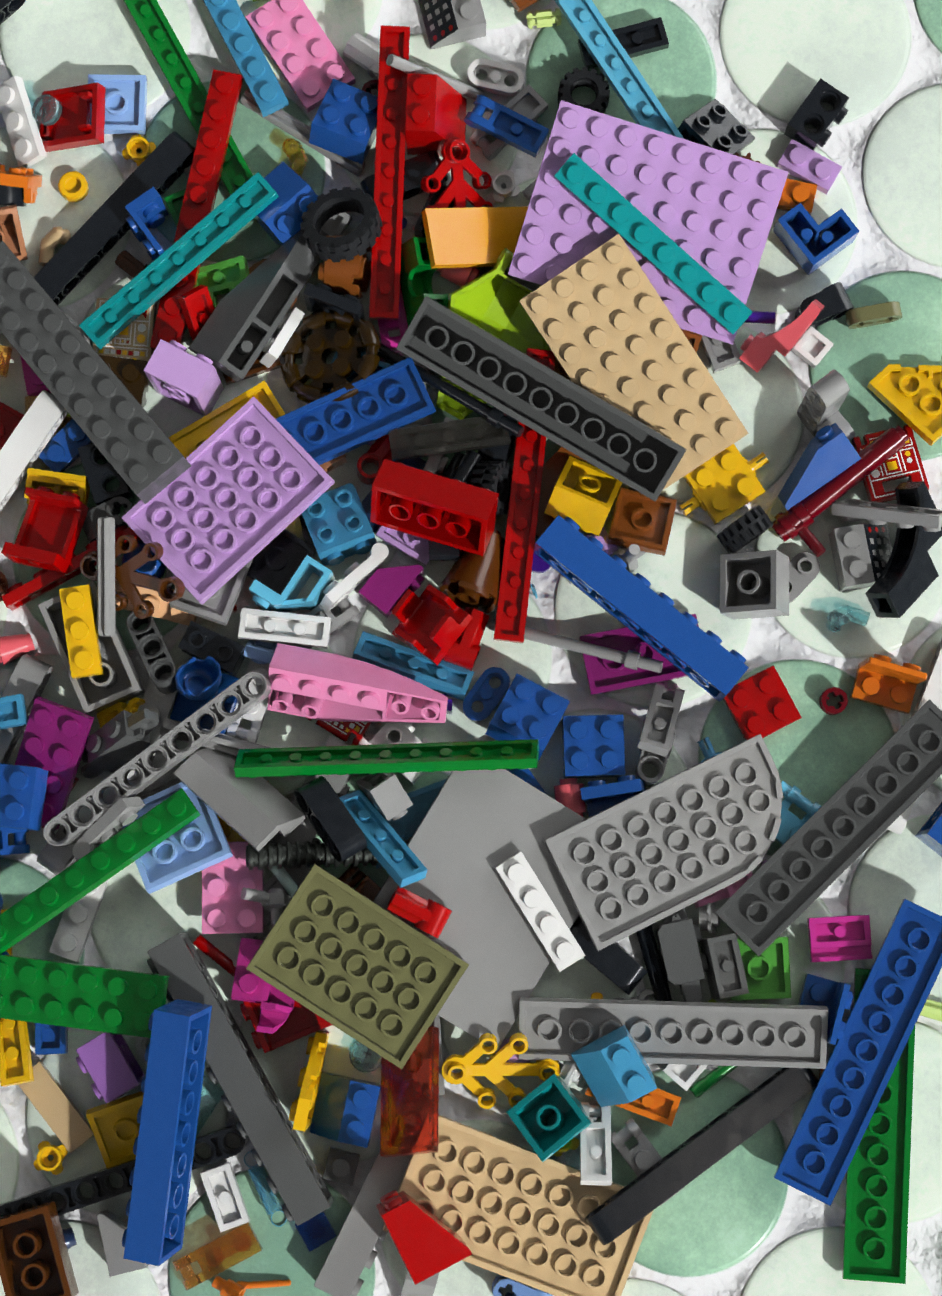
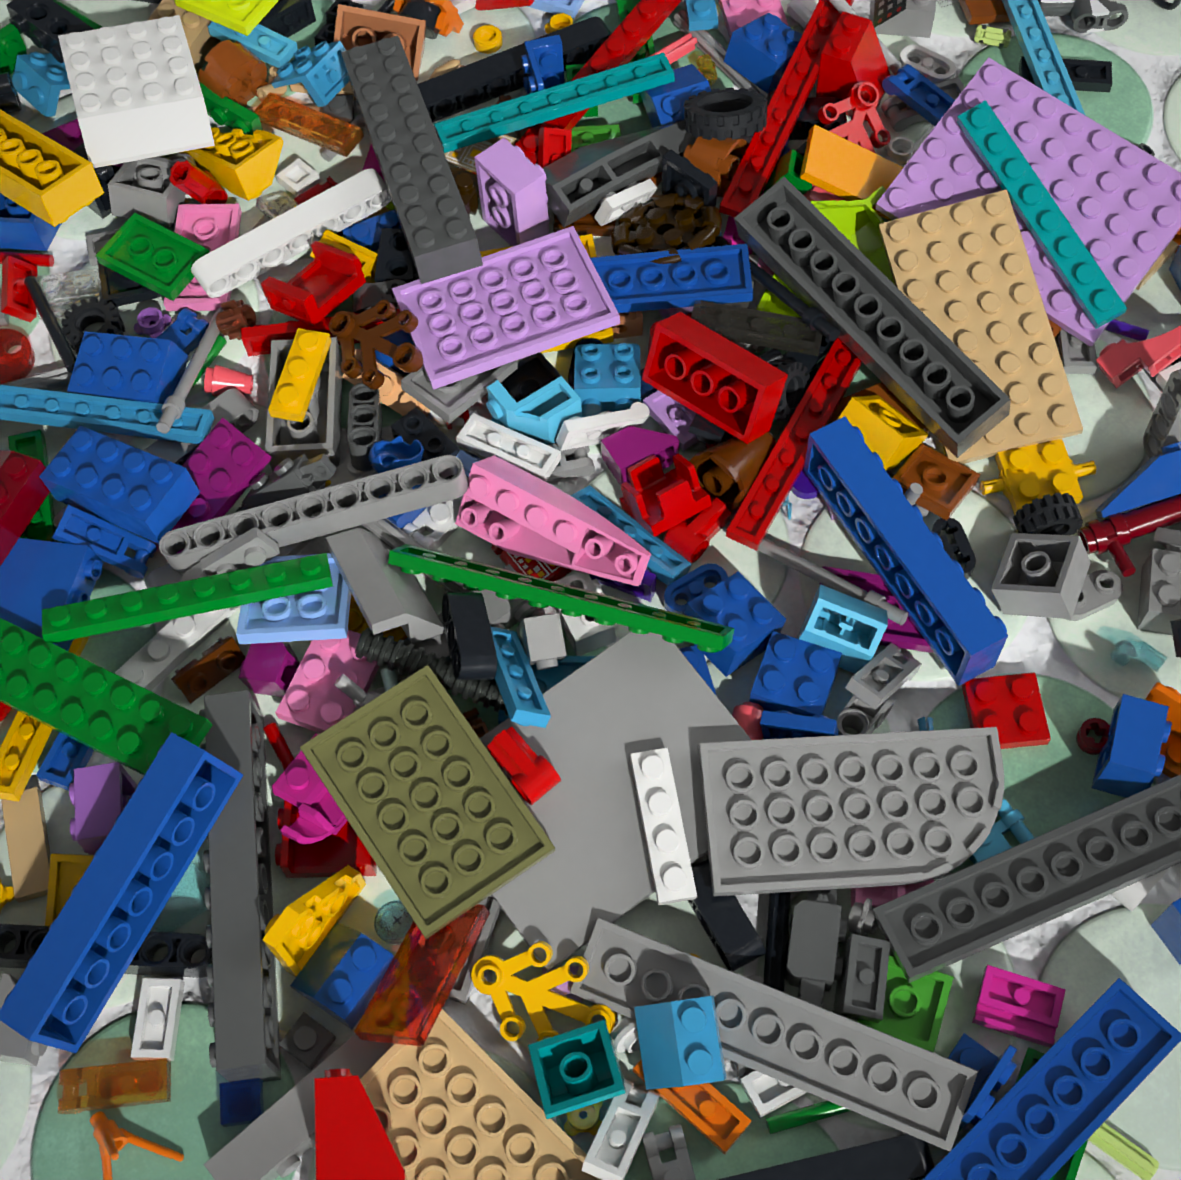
camera: 25 degrees right, 20 degrees down
light grey axle [97,517,116,636] -> none
medium azure piece [244,1151,287,1227] -> none
none -> reddish brown hinge [171,636,246,704]
none -> magenta slope [238,642,300,697]
none -> coral axle [649,33,698,64]
none -> medium azure slope [797,584,888,674]
none -> black beam [931,518,976,579]
none -> blue brick [1091,694,1172,798]

